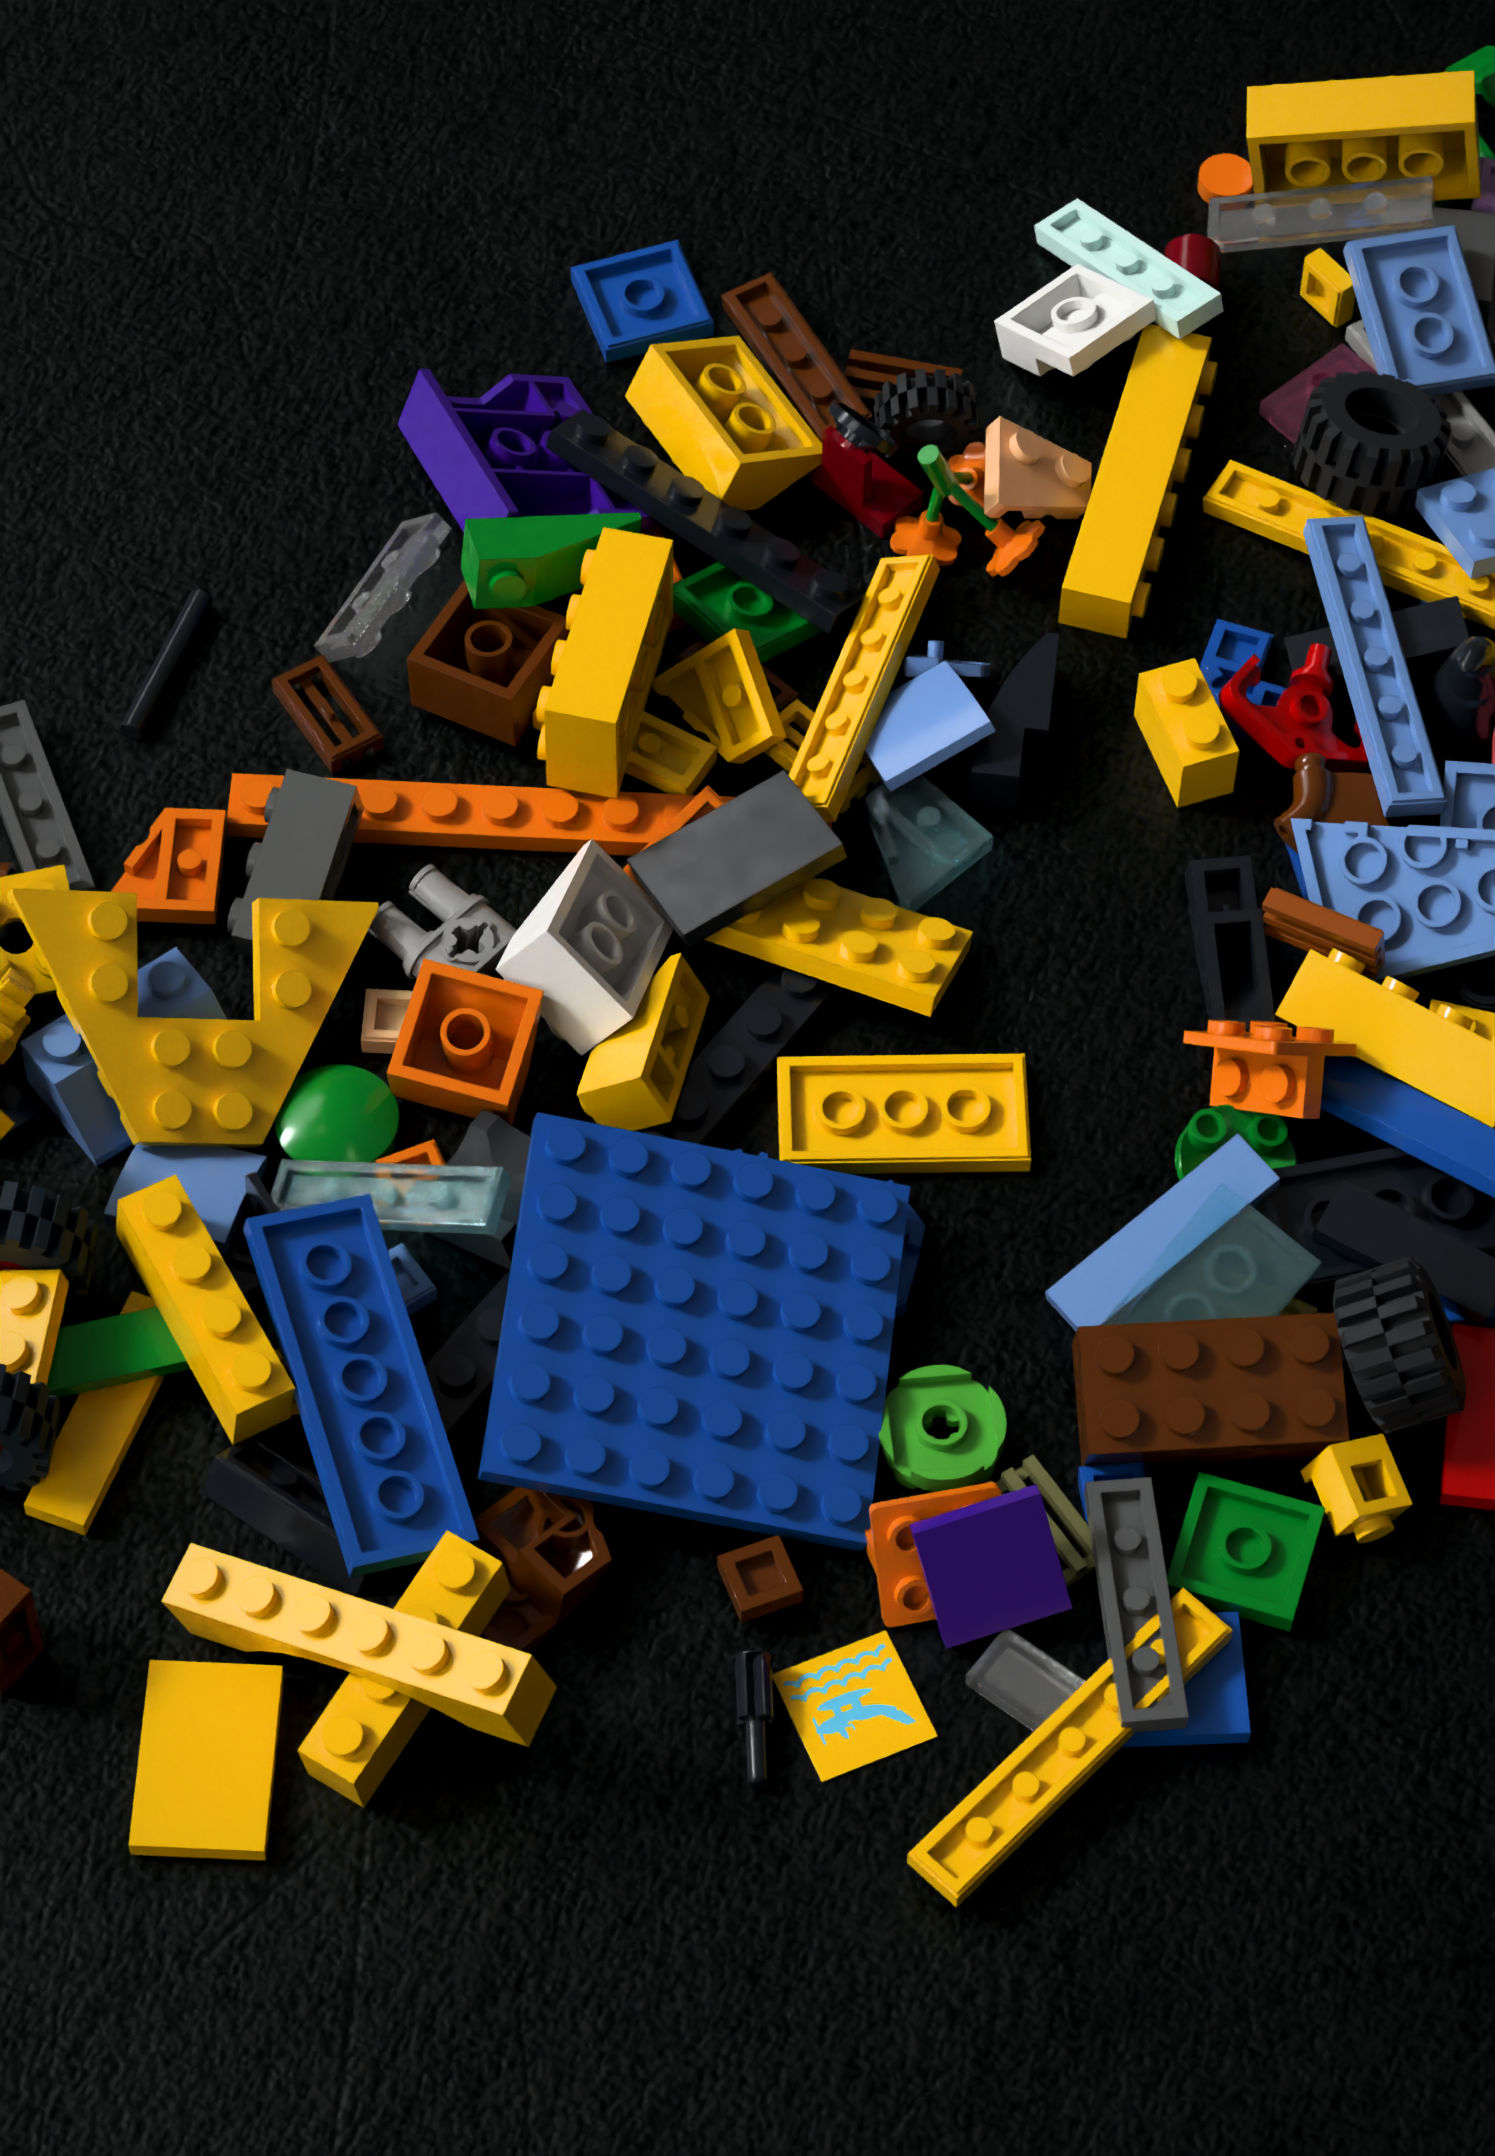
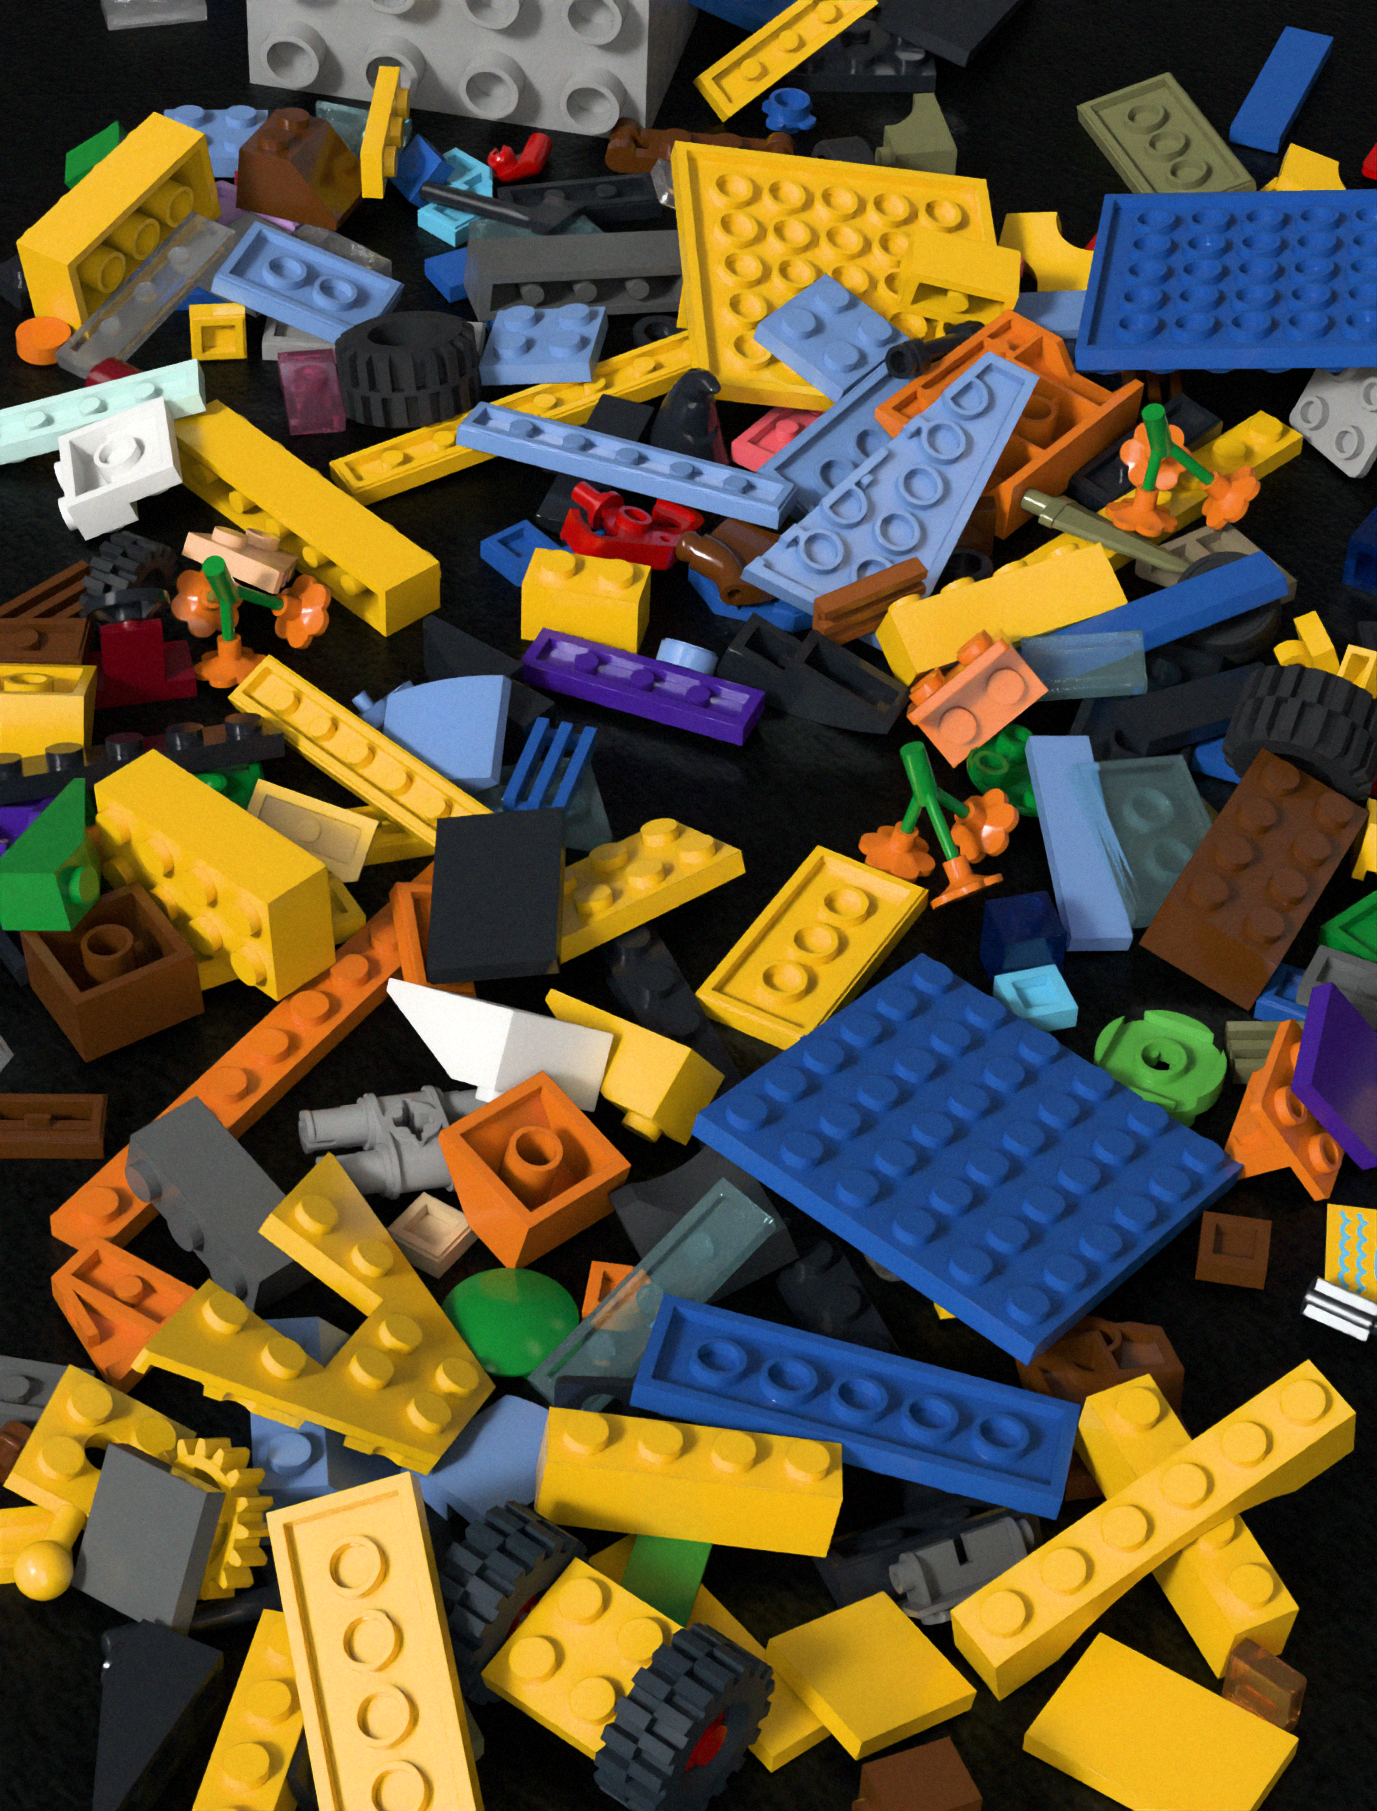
camera: 60 degrees left, 15 degrees down
none -> blue tile [503,717,597,817]
none -> dark purple plate [520,627,765,746]
none -> medium blue tile [656,638,719,676]
none -> yellow tile [764,1591,977,1761]
none -> orange plant [859,741,1019,910]
none -> dark grey hinge [889,1516,1034,1625]
none -> clear blue brick [979,891,1067,985]
none -> medium azure plate [993,964,1078,1032]
none -> clear light blue tile [1021,630,1147,701]
none -> clear orange tile [1221,1637,1307,1733]

